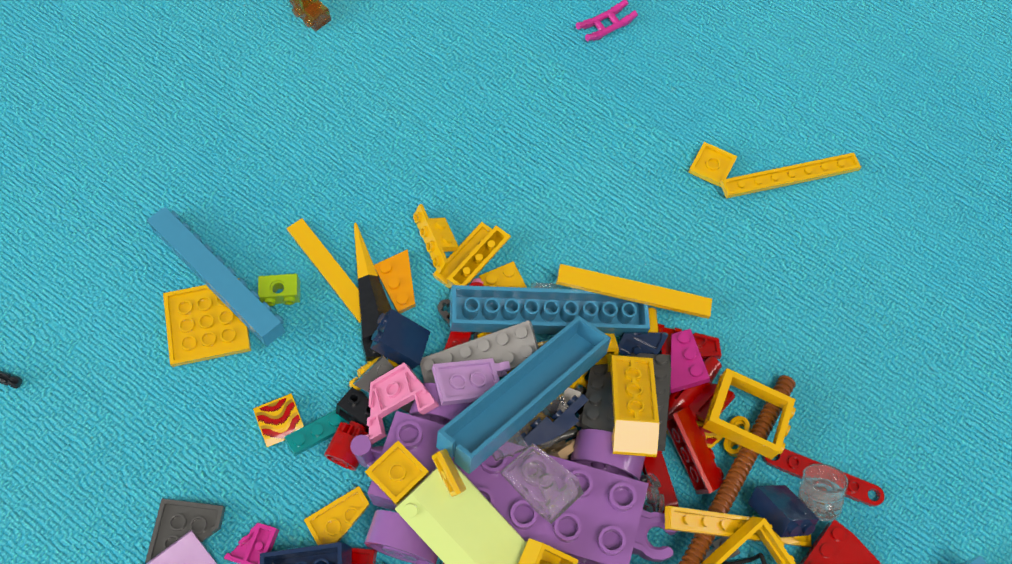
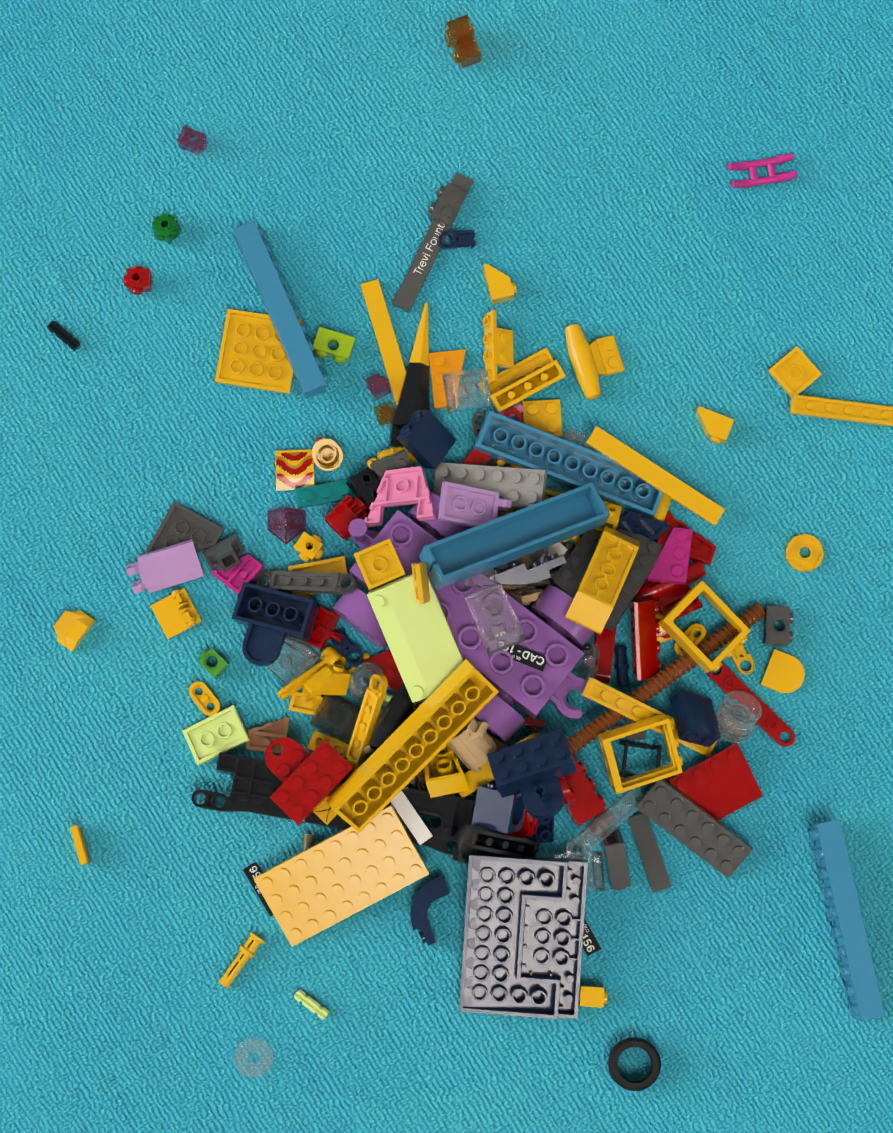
camera: 20 degrees right, 15 degrees up
none -> red brick [124,266,152,295]
none -> green brick [152,213,180,244]
none -> clear pink brick [177,125,208,156]
none -> dark grey brick [202,533,245,572]
none -> dark grey plate [254,571,358,594]
none -> clear pink slope [267,507,306,545]
none -> yellow brick [293,532,324,562]
none -> yellow hat [312,436,343,471]
none -> clear pink brick [365,373,391,401]
none -> clear orange plate [374,402,395,426]
none -> dark grey tile [392,173,473,313]
none -> dark grey bracket [428,183,467,227]
none -> dark blue piece [437,230,476,250]
none -> clear brick [442,368,491,413]
none -> yellow slope [483,264,517,305]
none -> black sticker [492,637,547,672]
none -> yellow plate [565,324,624,400]
none -> dark blue pin [614,647,630,687]
none -> yellow slope [695,406,734,445]
none -> yellow piece [725,641,755,675]
none -> yellow tile [760,649,805,694]
none -> dark grey brick [763,606,793,647]
none -> yellow tile [785,534,824,572]

